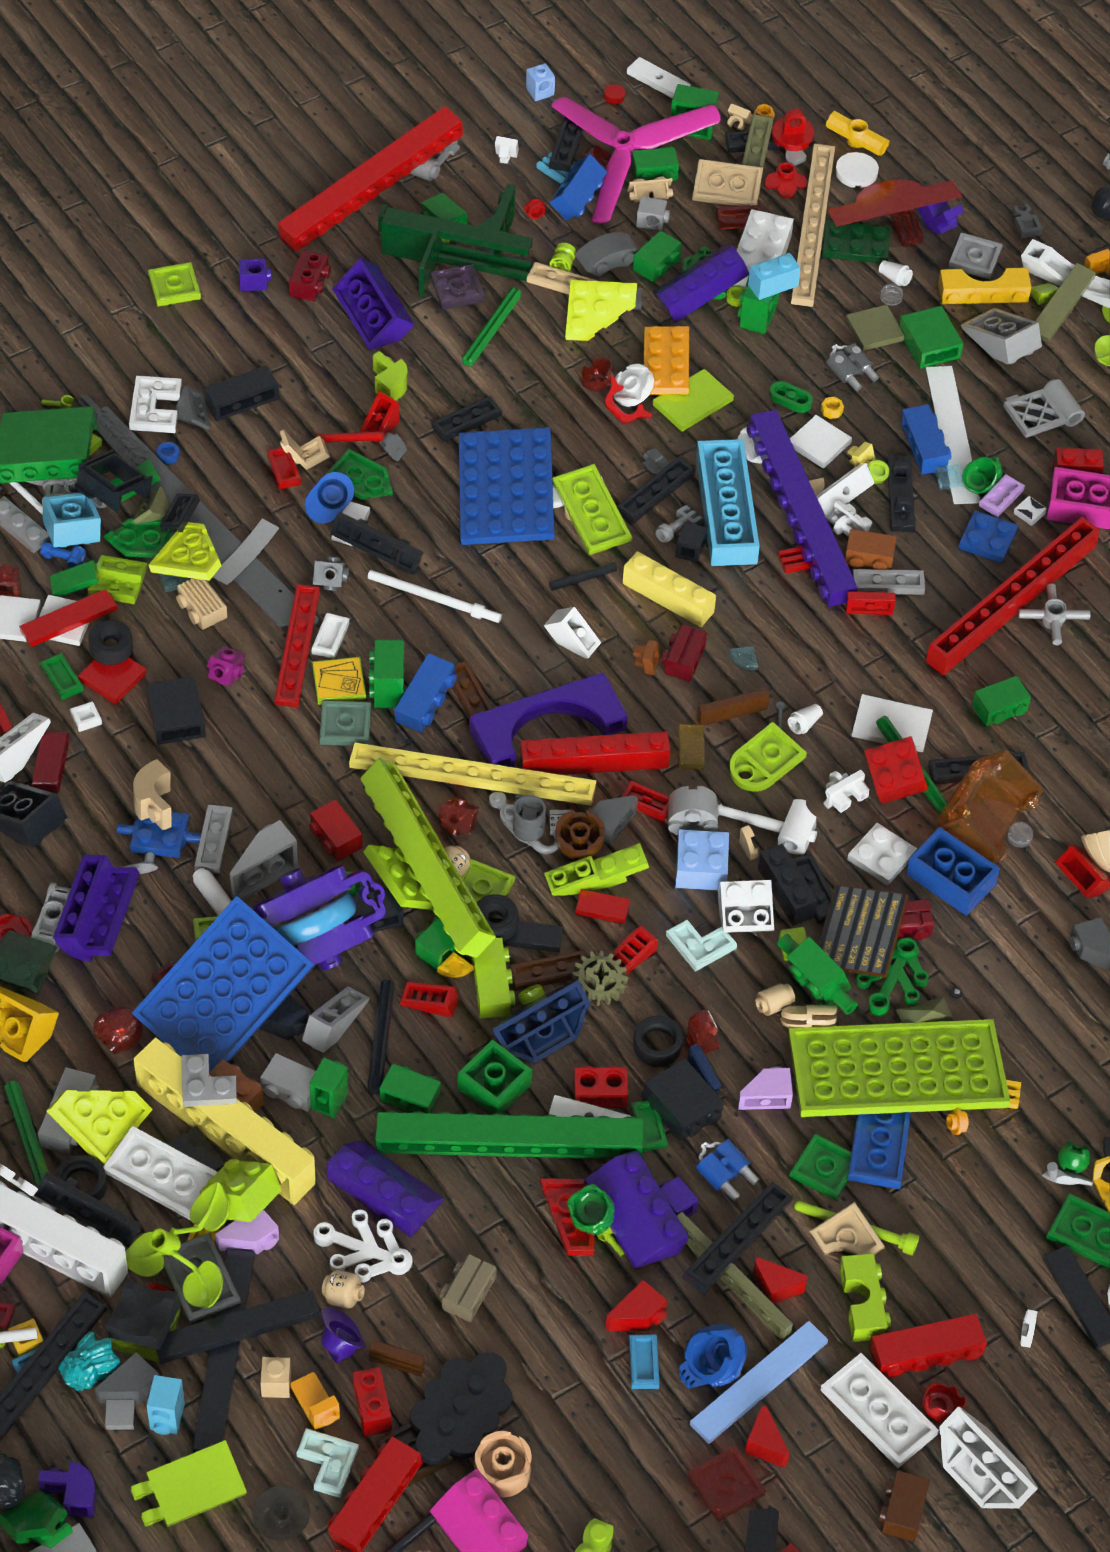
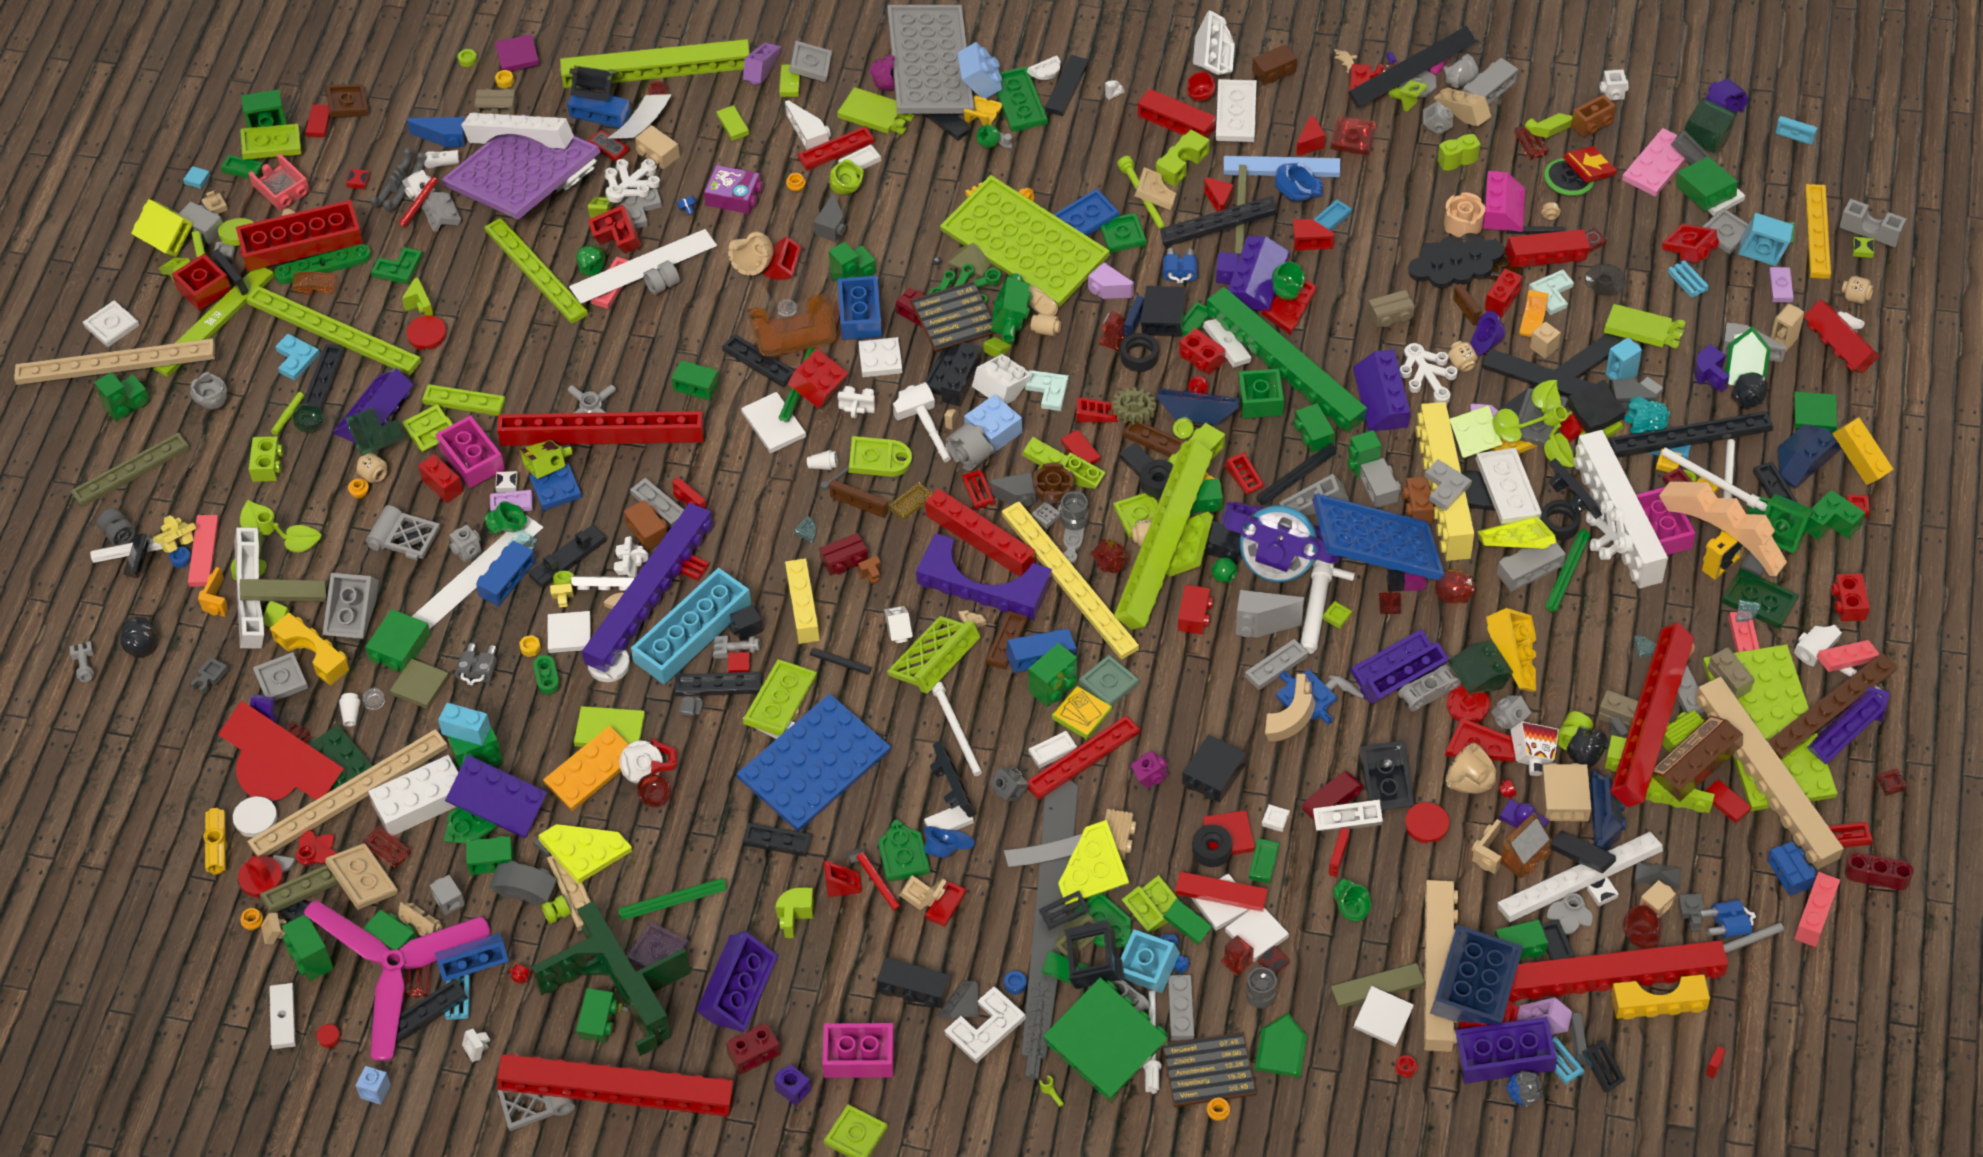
camera: 130 degrees left, 0 degrees up
none -> light grey brick [449,524,481,563]
none -> lime torso [520,440,572,479]
none -> red tile [728,652,750,673]
none -> dark pink brick [822,1023,894,1078]
none -> green brick [828,242,877,283]
none -> lime fence [887,616,981,693]
none -> tan tile [958,610,986,628]
none -> red plate [1188,376,1208,394]

